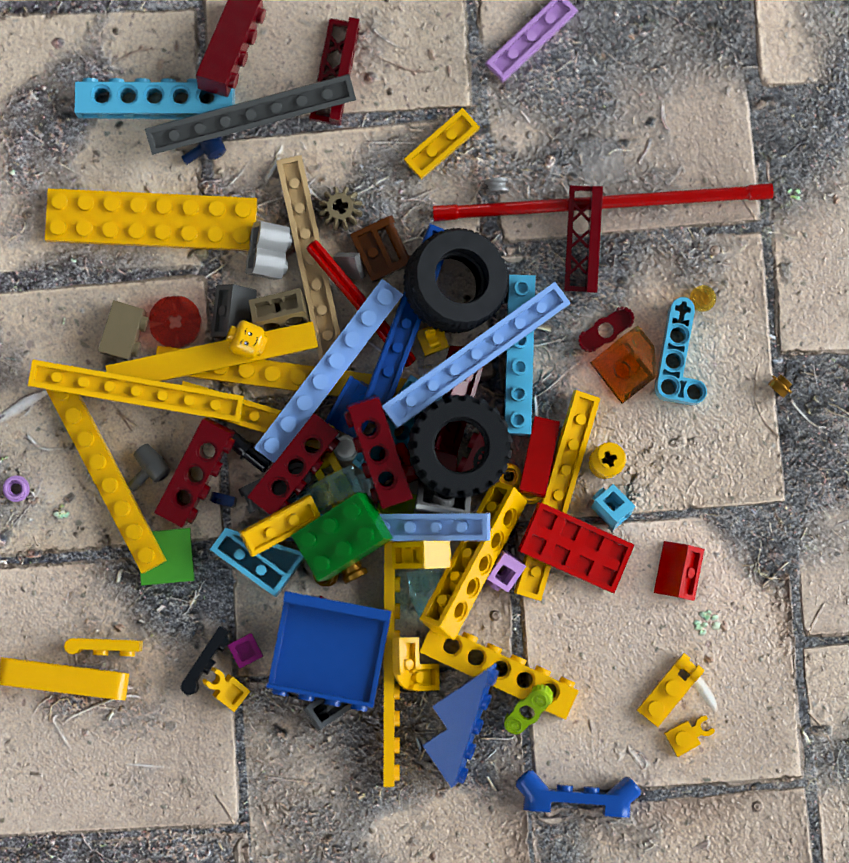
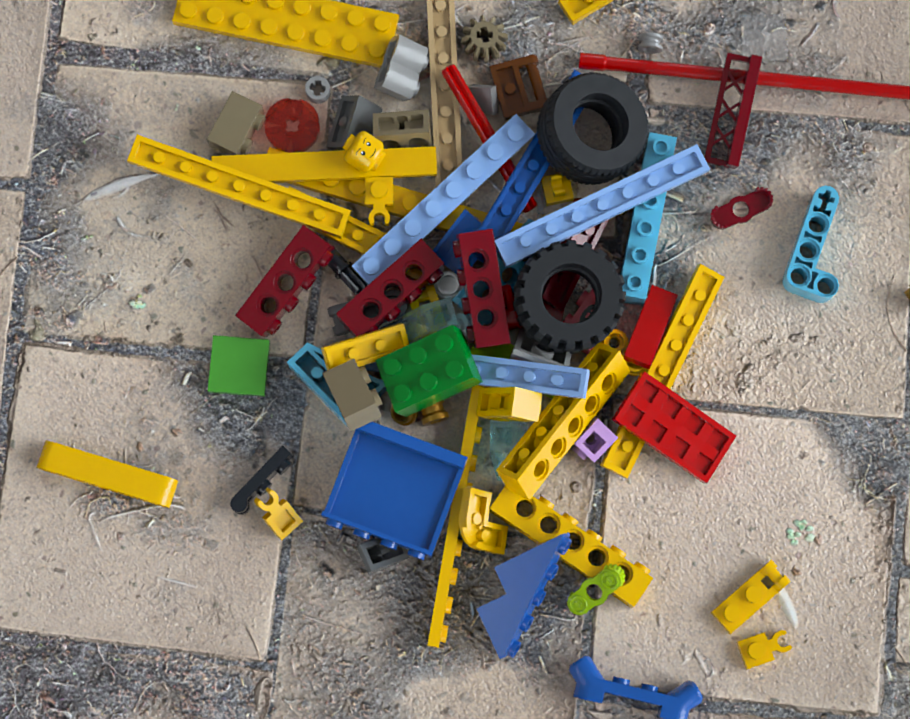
camera: 10 degrees right, 5 degrees down
lavender plate [3,475,30,502] -> none
yellow plate [46,389,167,574] -> none
yellow plate [64,638,143,657] -> none
dark grey piece [127,443,170,492] -> none
dark blue tile [210,492,237,508] -> none
magenta plate [228,633,264,669] -> none
yellow piece [588,442,626,479] -> none
clear orange slope [590,325,658,404] -> none
medium azure brick [591,484,636,532] -> none
red panel [654,541,705,601] -> none
clear yellow plate [689,285,716,312] -> none
none -> light grey bush [305,76,331,104]
none -> dark tan brick [323,359,382,432]
none -> yellow plate [365,177,394,226]

